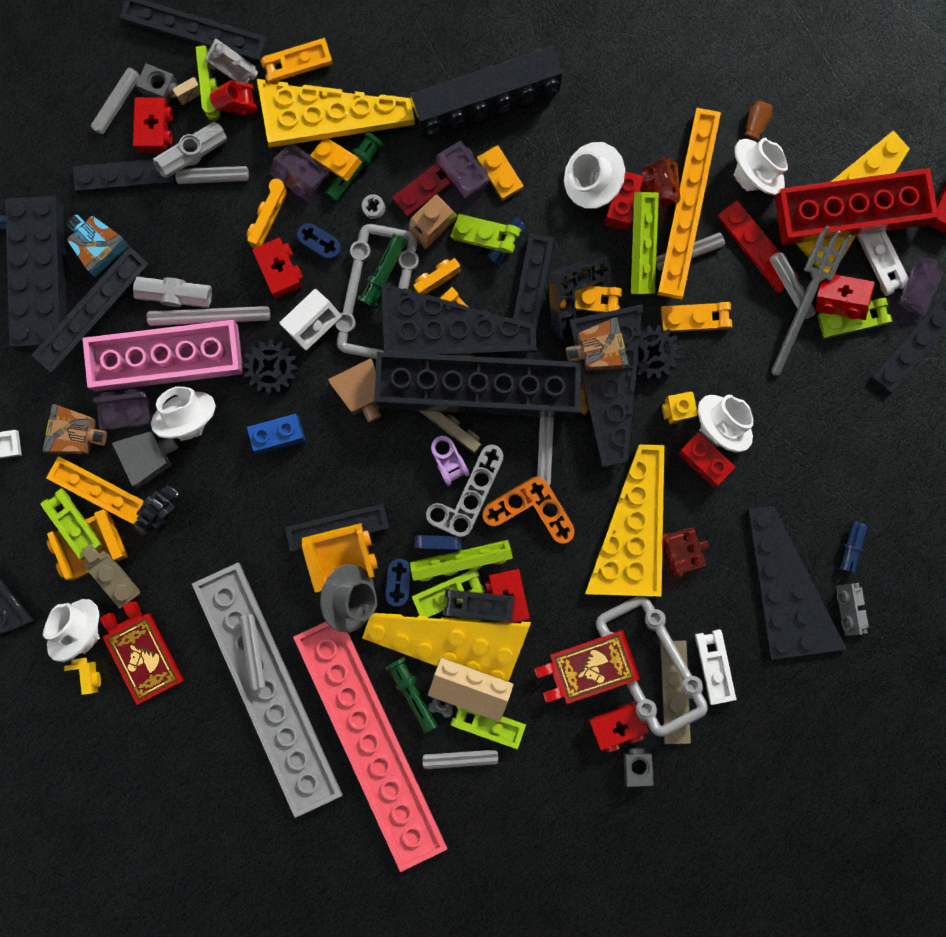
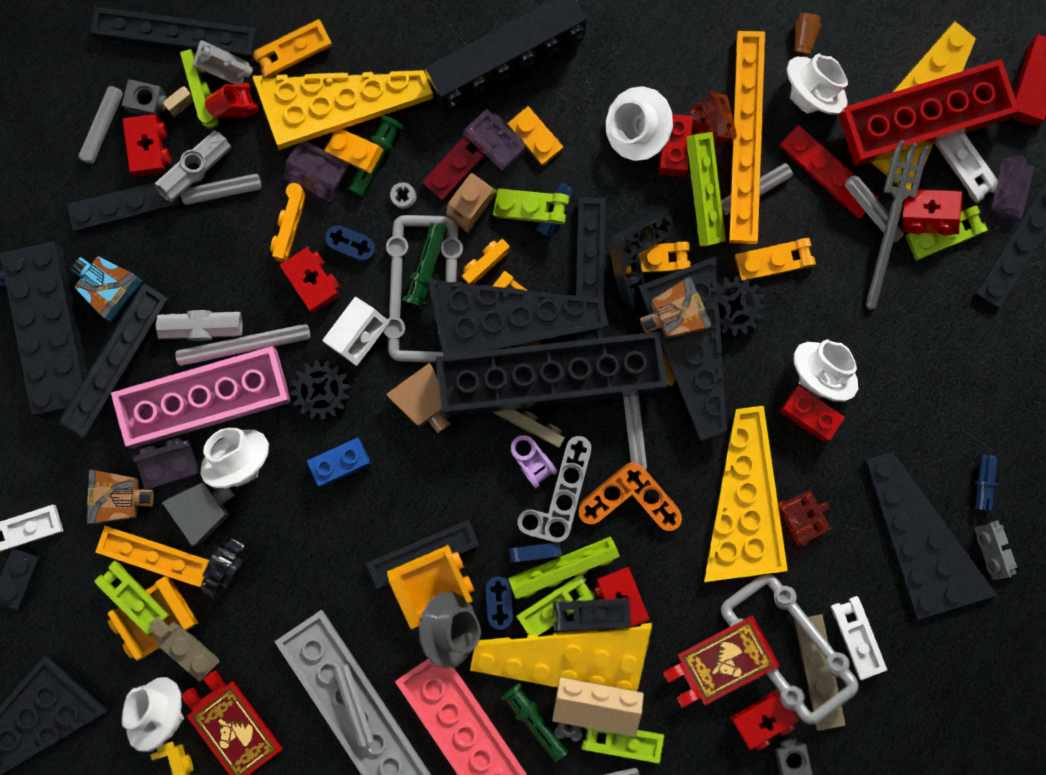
camera: 10 degrees left, 0 degrees up
yellow bracket [662,392,698,424] -> none

